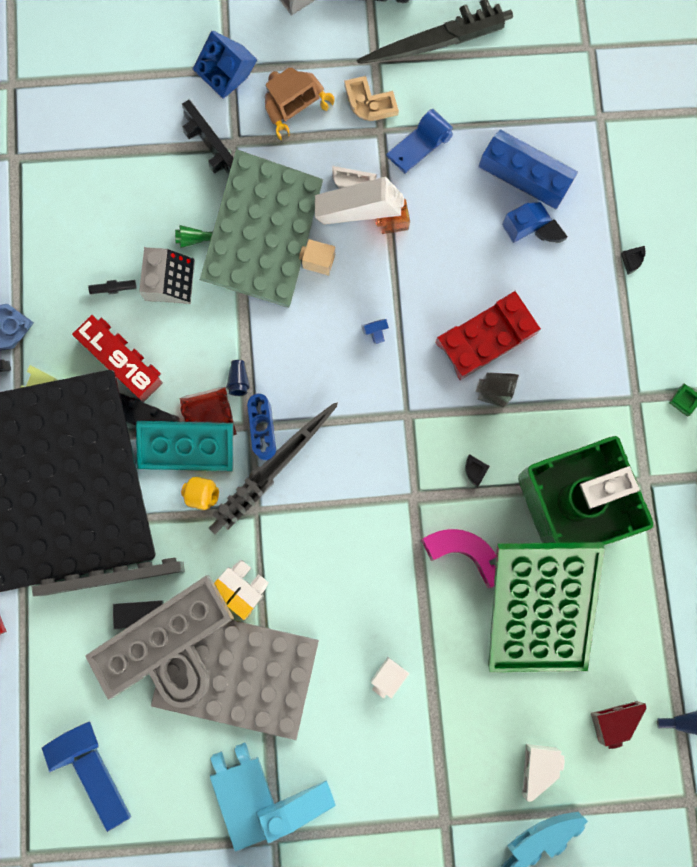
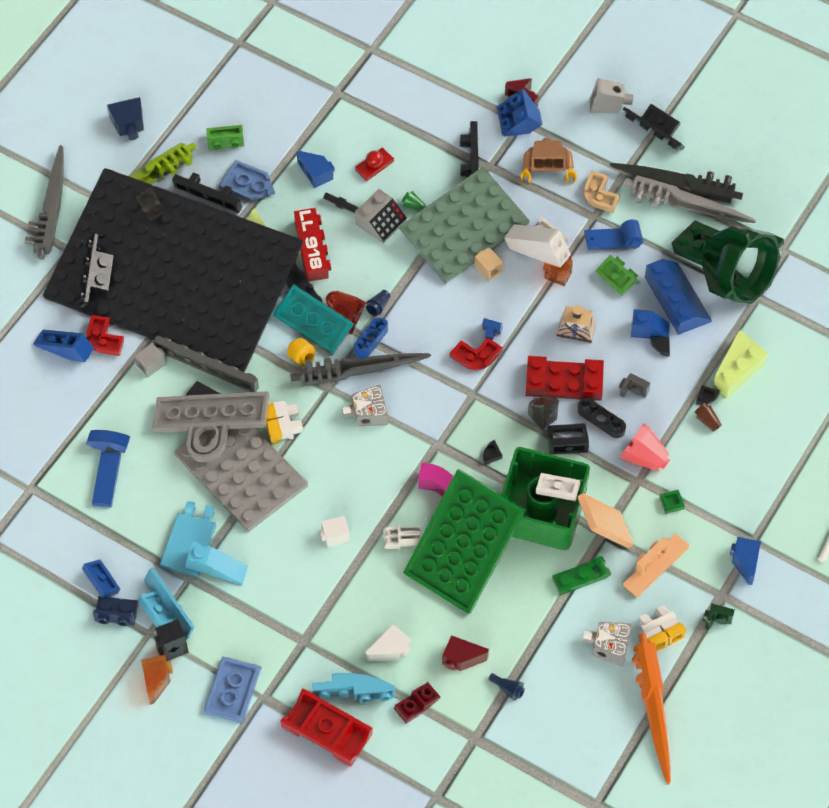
camera: 40 degrees right, 20 degrees down
none -> light grey brick [134,343,166,377]
none -> blue slope [296,151,335,188]
none -> light grey torso [342,385,388,426]
none -> red tile [355,147,394,181]
none -> white arm [383,524,421,551]
none -> dark red slope [394,682,440,724]
none -> red plate [449,337,503,370]
none -> dark red slope [505,78,539,107]
none -> black tile [547,423,589,455]
none -> green plate [552,556,611,596]
none -> tan torso [556,305,595,343]
none -> black beam [577,398,626,438]
none -> light nougat tile [578,493,634,548]
none -> bright green bracket [595,255,640,296]
none -> dark grey bracket [619,373,650,398]
none -> coral cone [620,423,670,471]
none -> light grey piece [624,175,756,223]
none -> dark green plate [671,220,784,304]
none -> reddish brown cone [694,403,722,432]
none -> yellowish green wedge [713,330,768,399]

